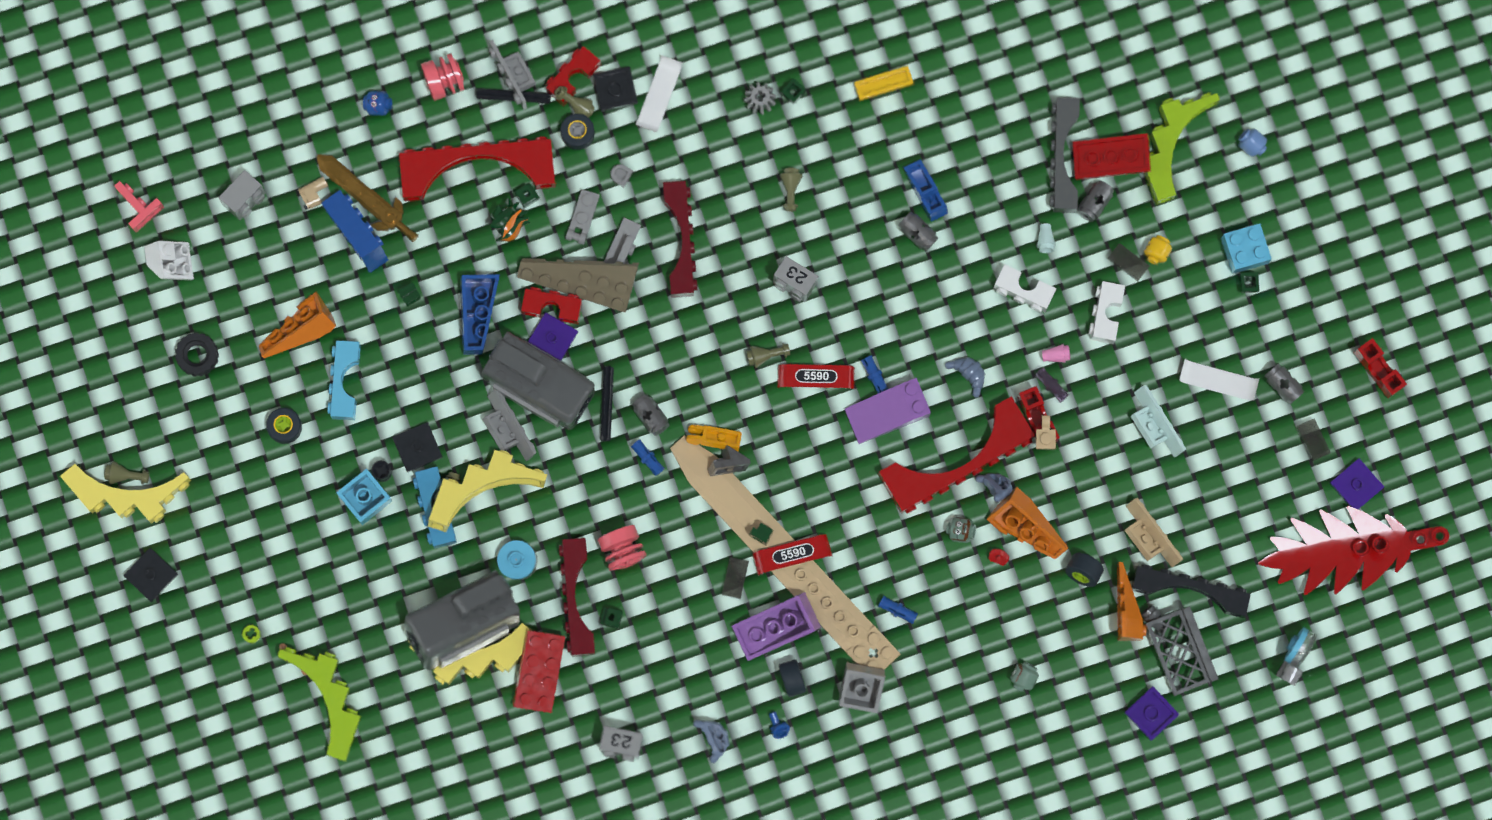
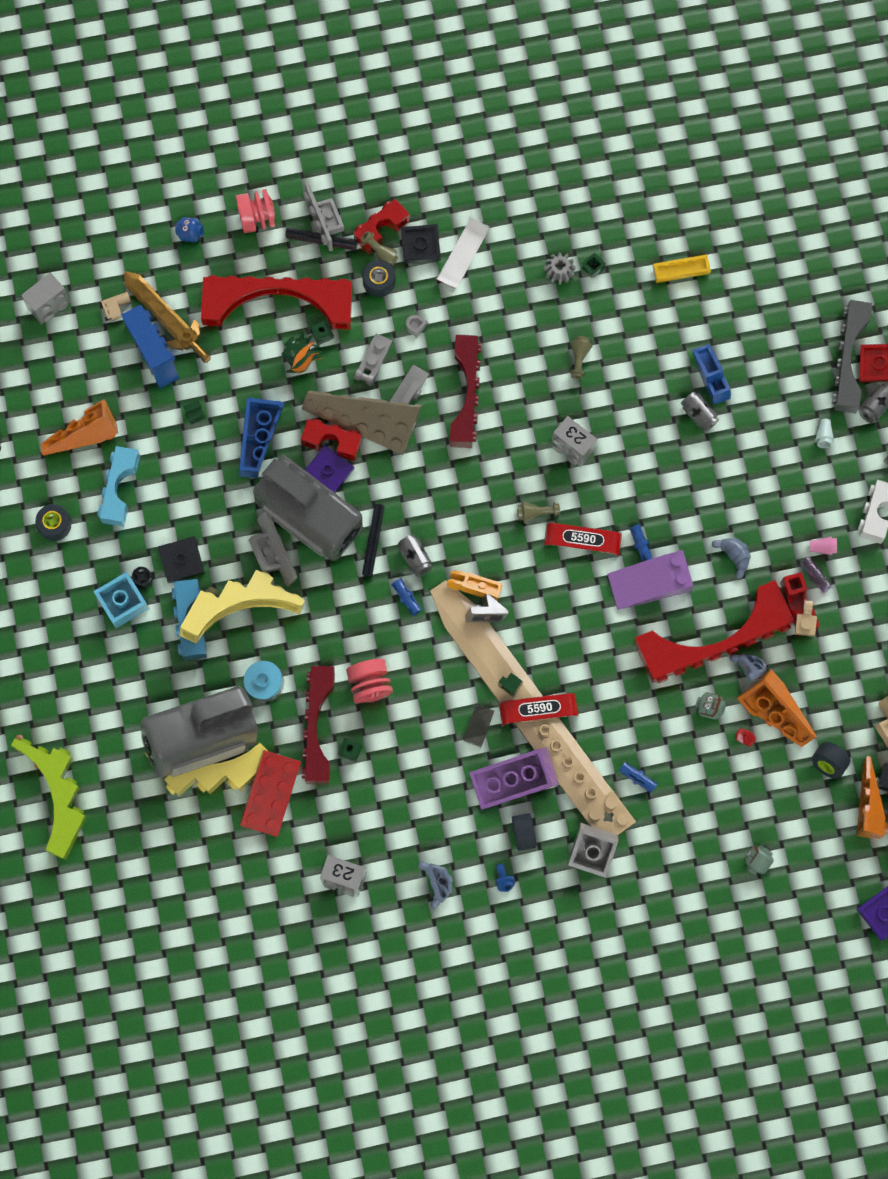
camera: 10 degrees right, 5 degrees down
white arch [994,264,1056,312] -> none

